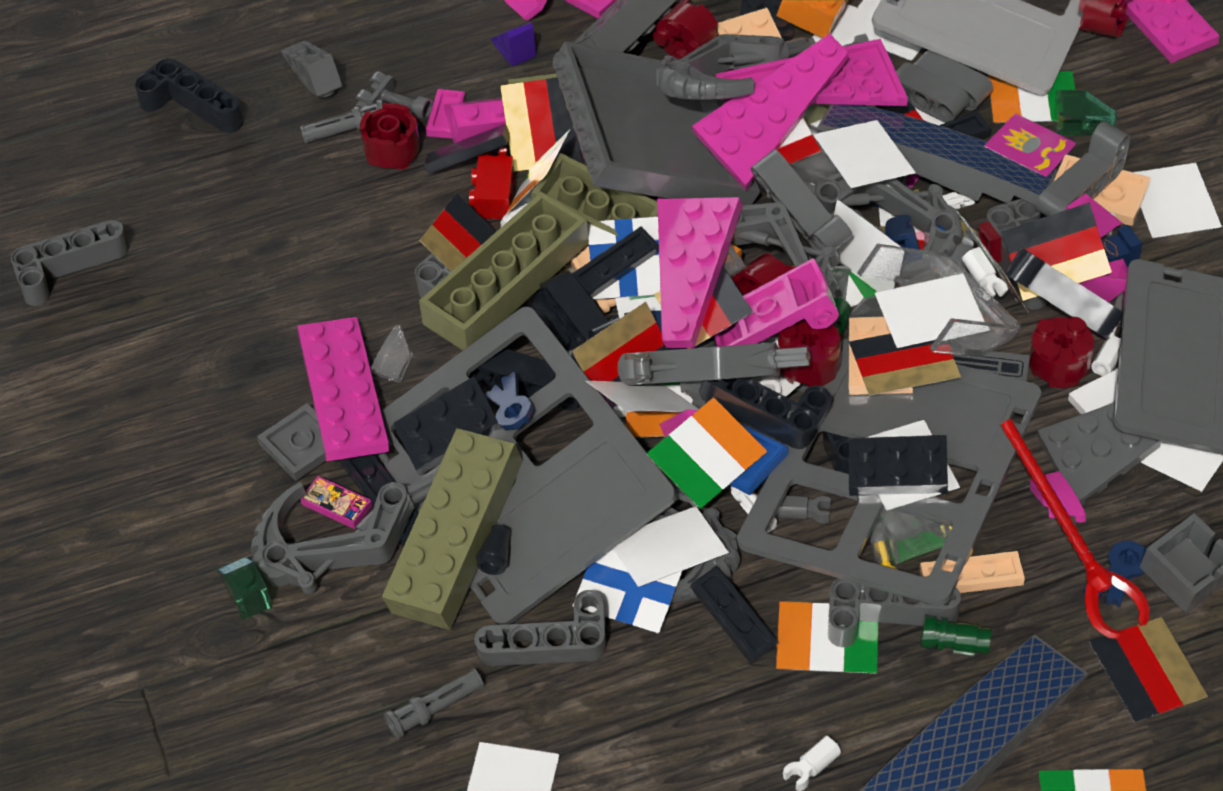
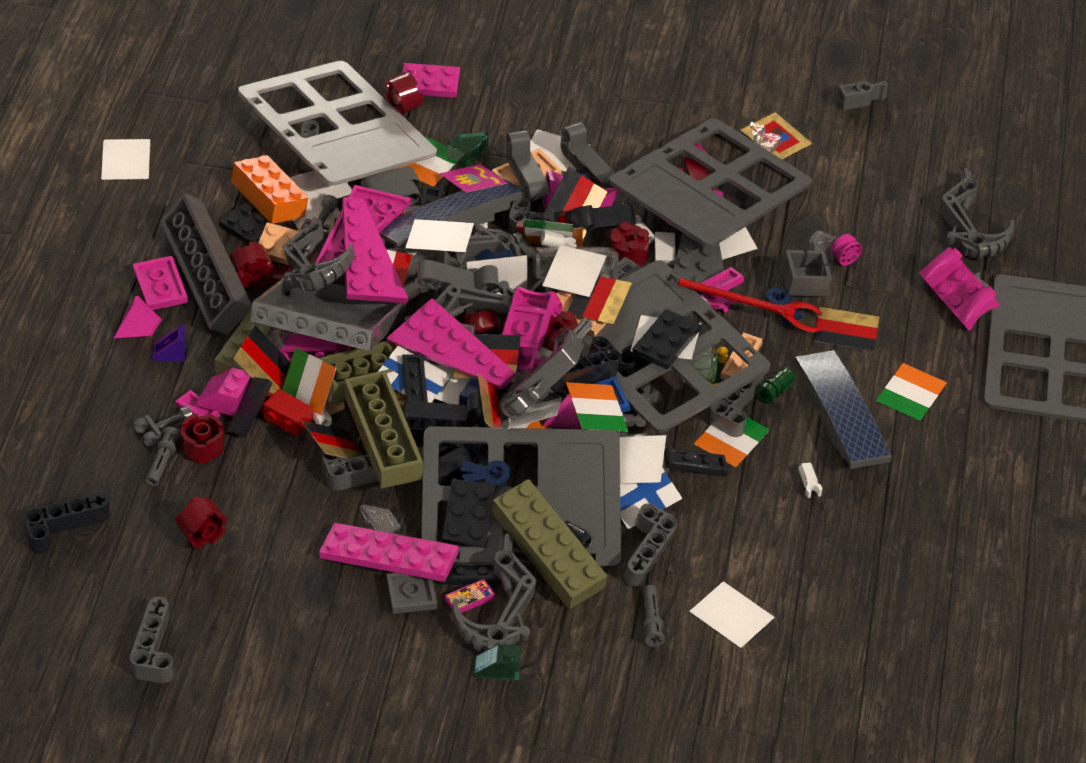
camera: 65 degrees left, 5 degrees down
dark grey slope [280,40,342,97] -> none
none -> dark red brick [175,496,228,548]
none -> dark grey beam [560,121,615,189]
none -> dark pink tile [701,267,744,299]

